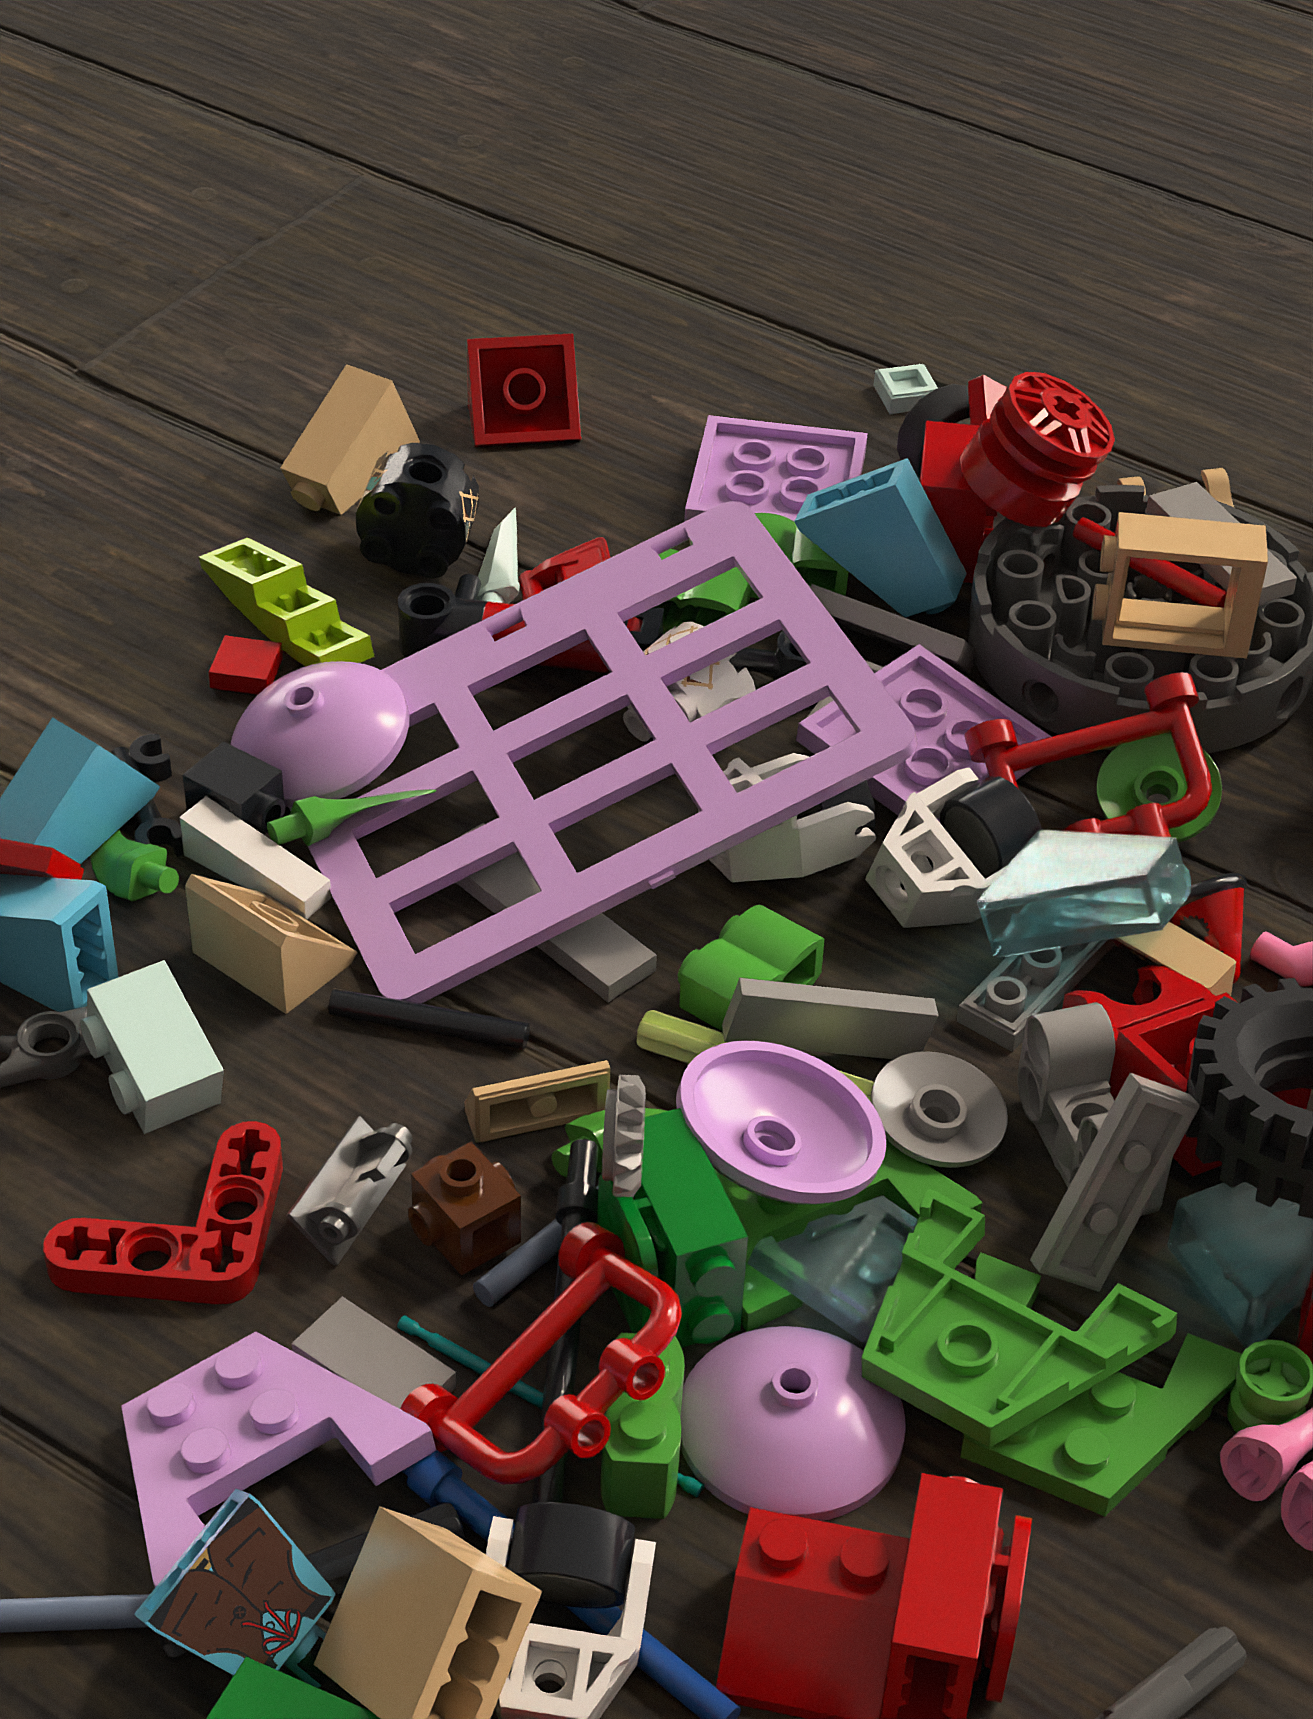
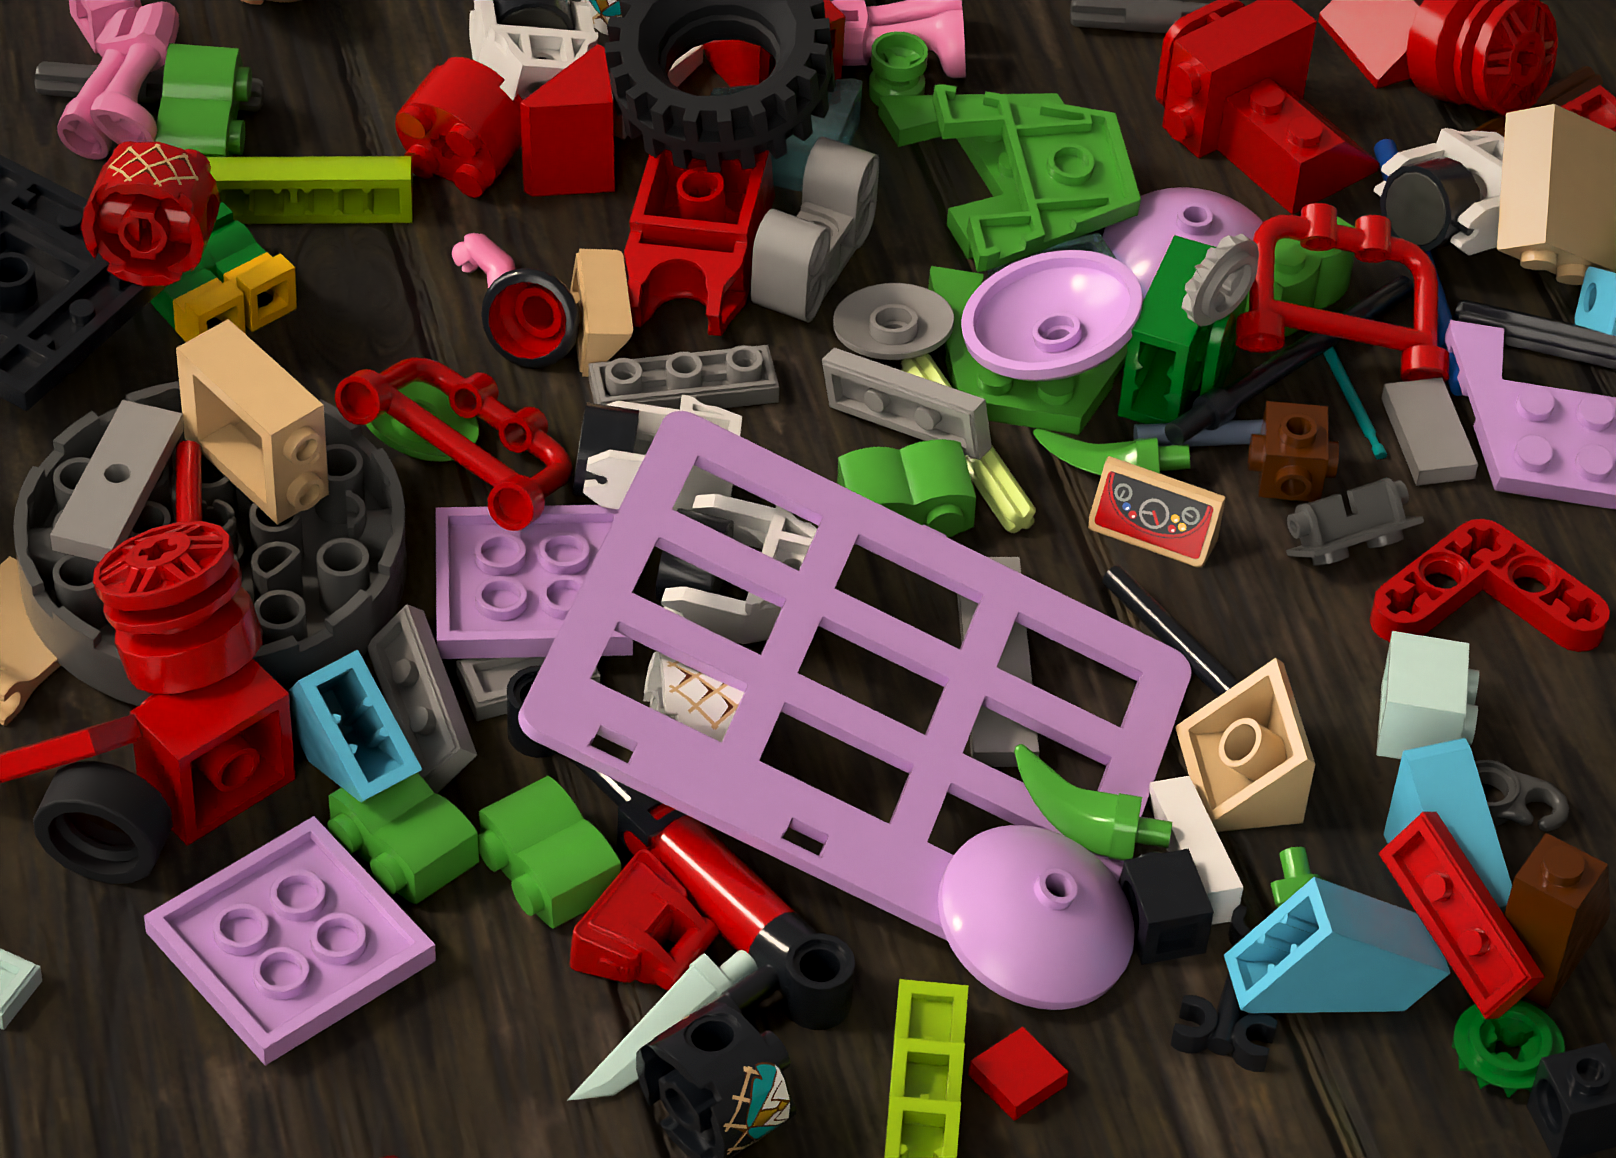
camera: 140 degrees left, 5 degrees up
clear light blue slope [977,830,1191,957] -> none
light grey tile [1030,1073,1200,1292] -> none

